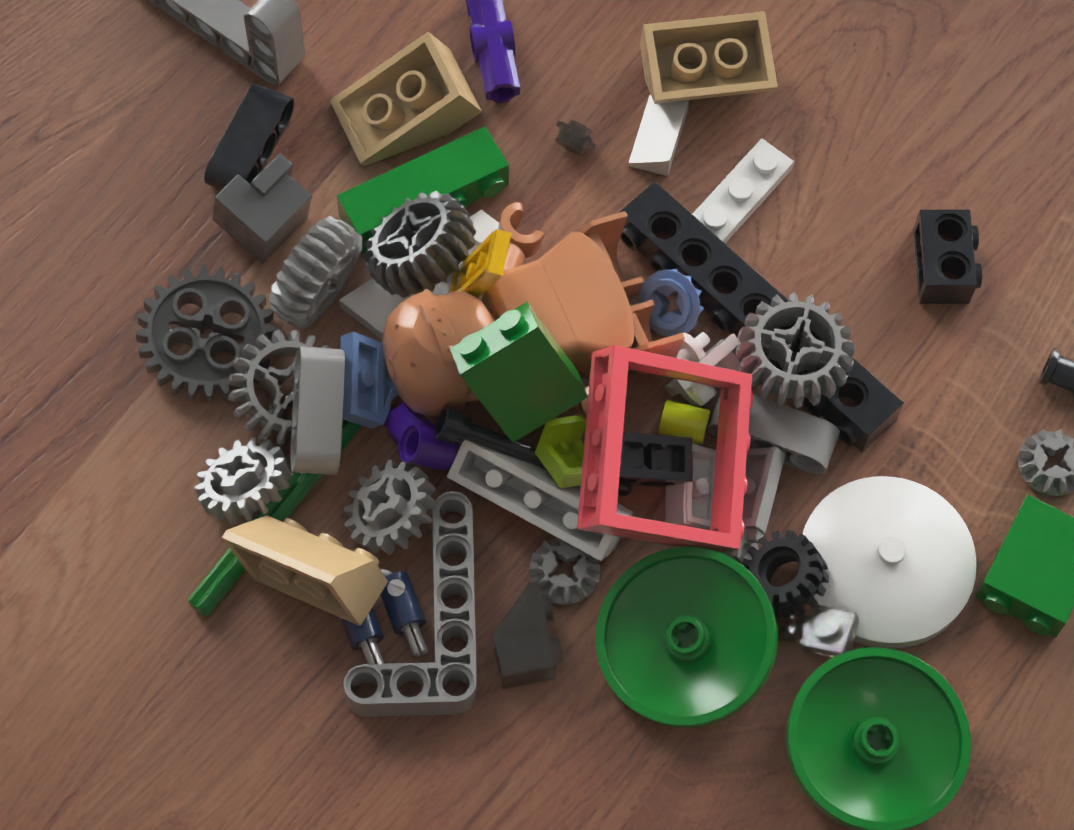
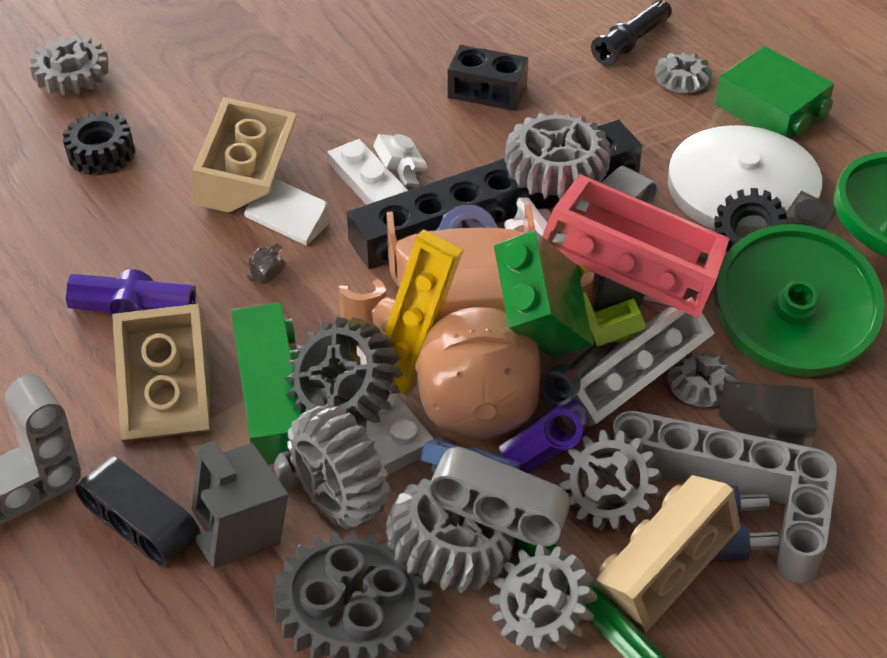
camera: 70 degrees left, 20 degrees down
none -> white plate [373,134,427,188]

